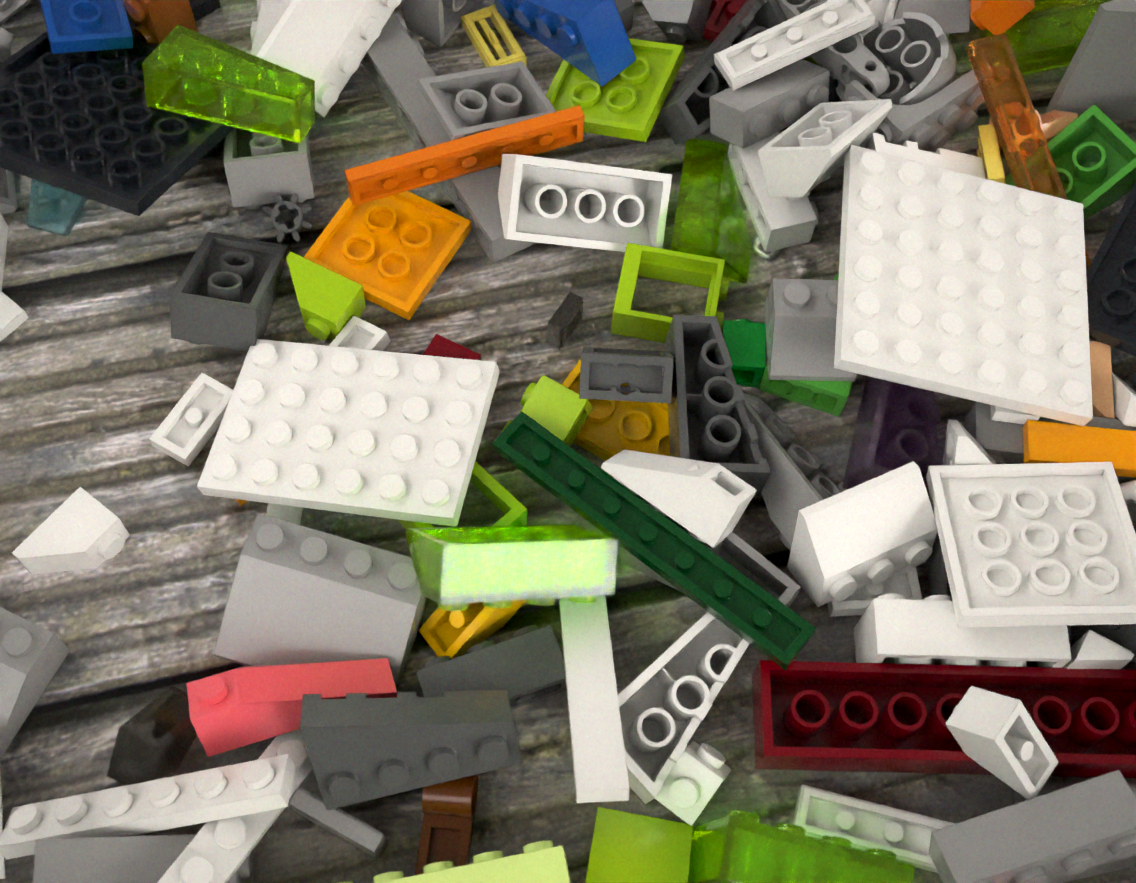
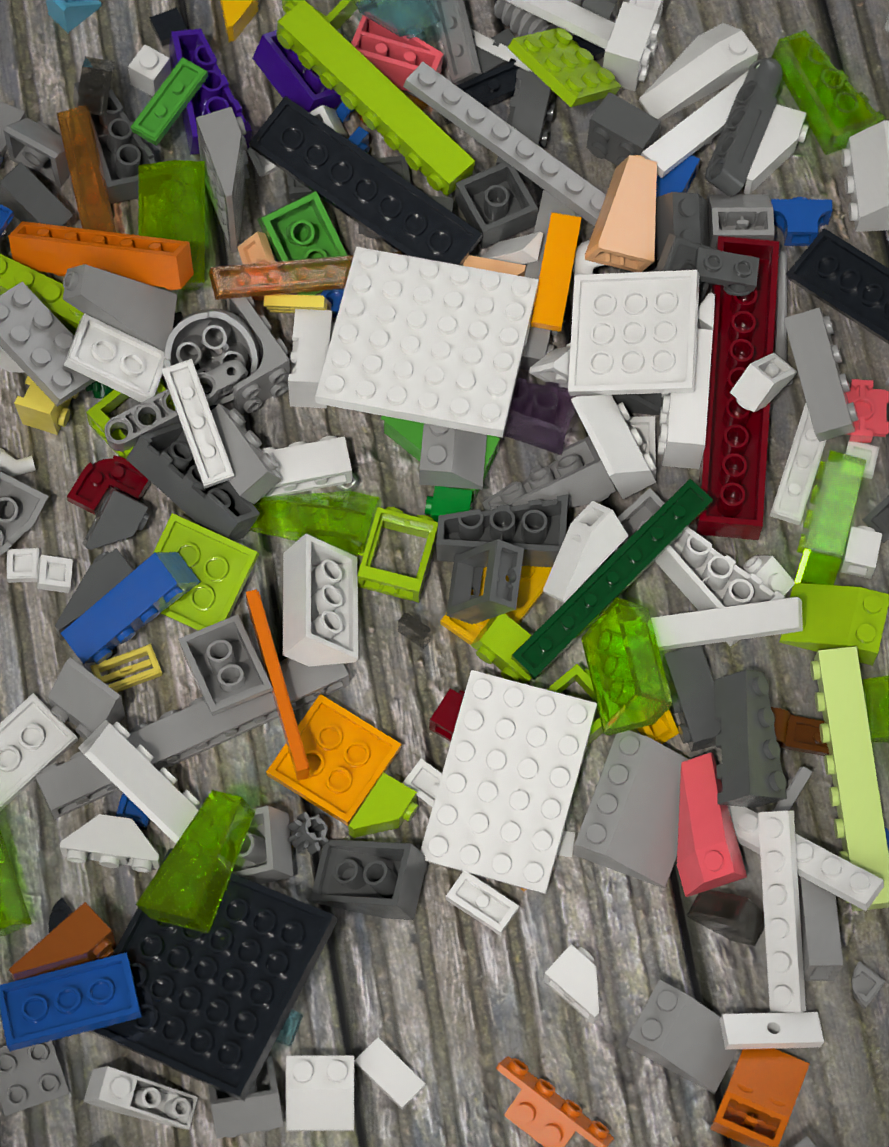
camera: 85 degrees left, 5 degrees up
white slope [758,99,893,201] -> none

